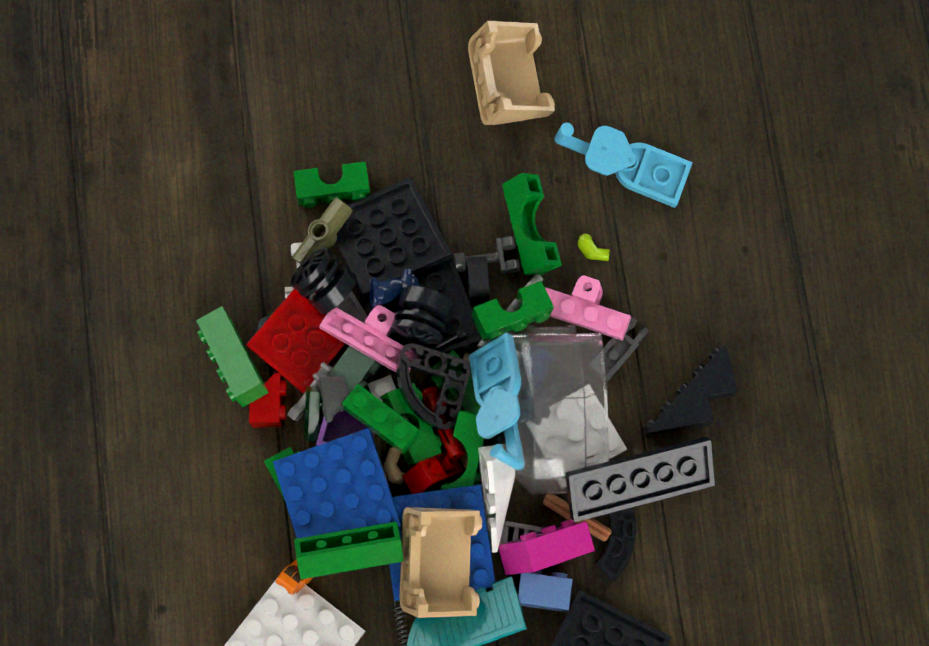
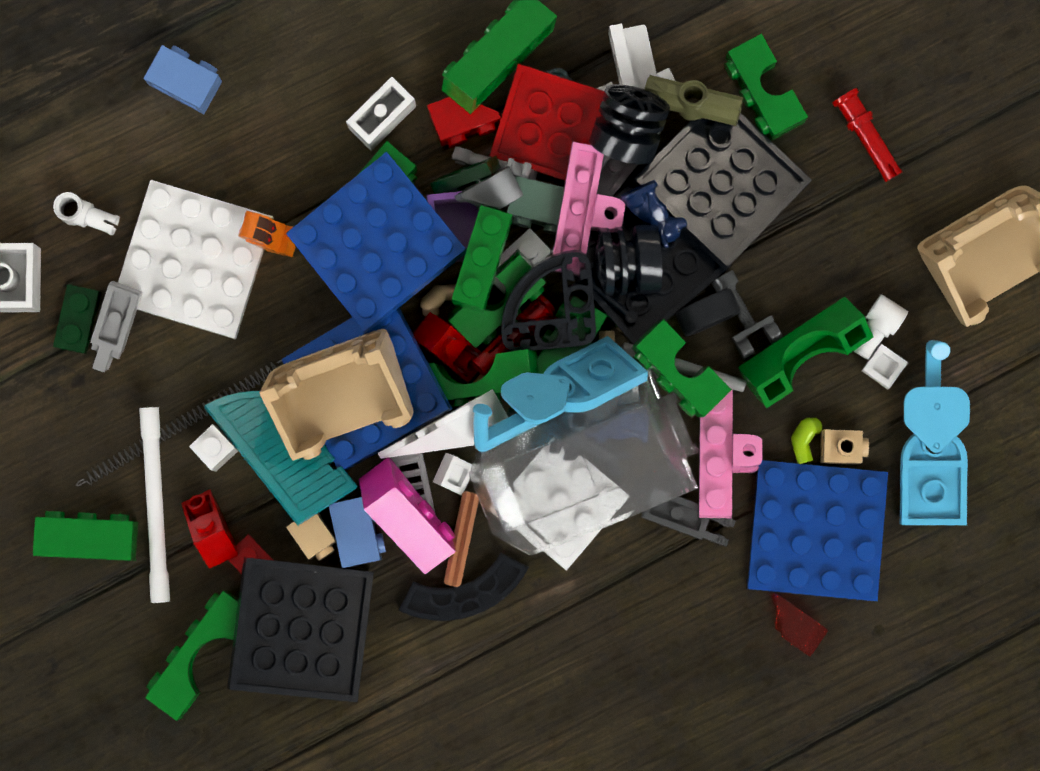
camera: 70 degrees right, 10 degrees up
green brick [294,521,404,579] -> none
plate [565,436,715,522] -> none
black slope [643,345,737,438] -> none
none -> medium blue brick [143,45,222,114]
none -> tan brick [286,513,336,561]
none -> white brick [346,77,416,151]
none -> white plate [433,453,475,495]
none -> white panel [608,23,657,88]
none -> blue plate [747,460,888,601]
none -> clear red slope [772,593,828,657]
none -> tan brick [820,429,869,464]
none -> red pin [832,88,903,182]
none -> white pin [854,294,909,360]
none -> white plate [861,344,908,390]

